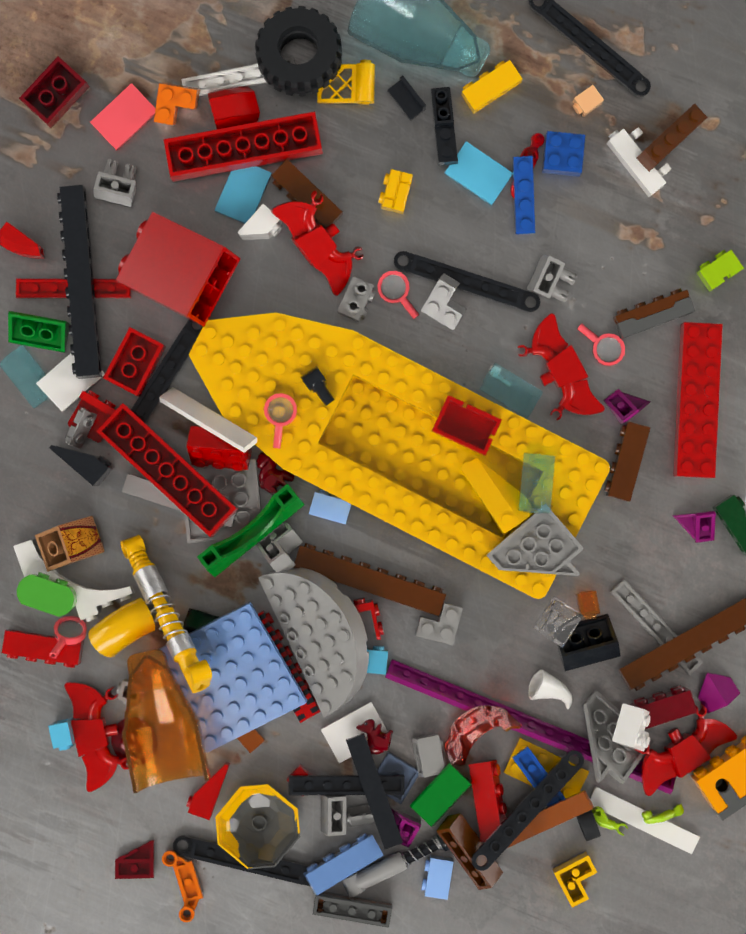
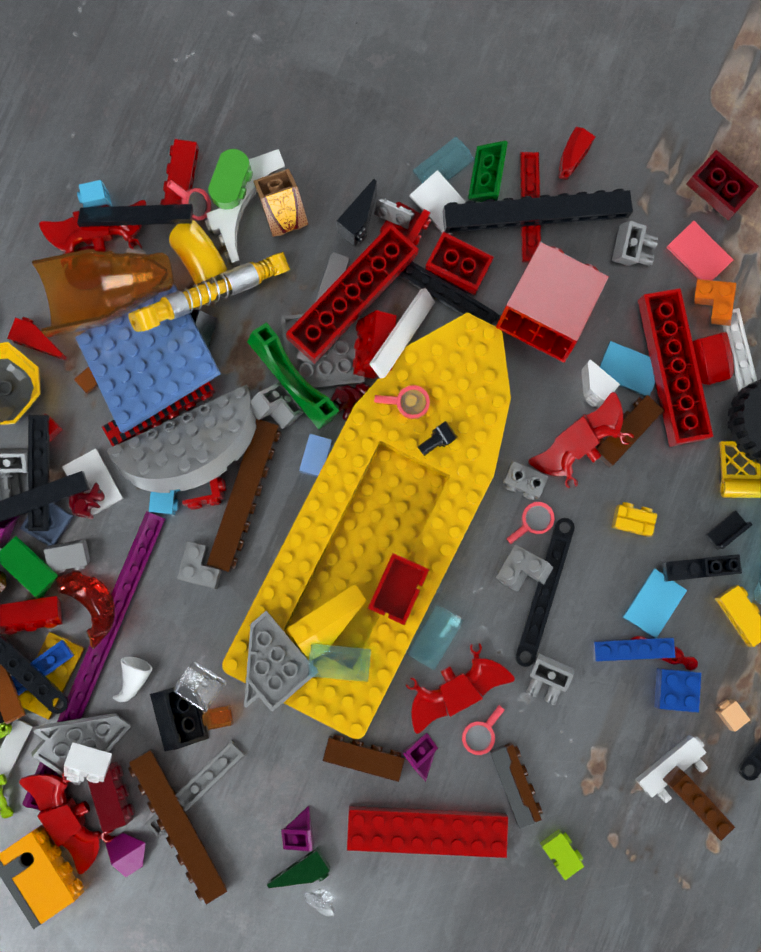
camera: 85 degrees right, 5 degrees down
none -> black tile [77,204,193,227]

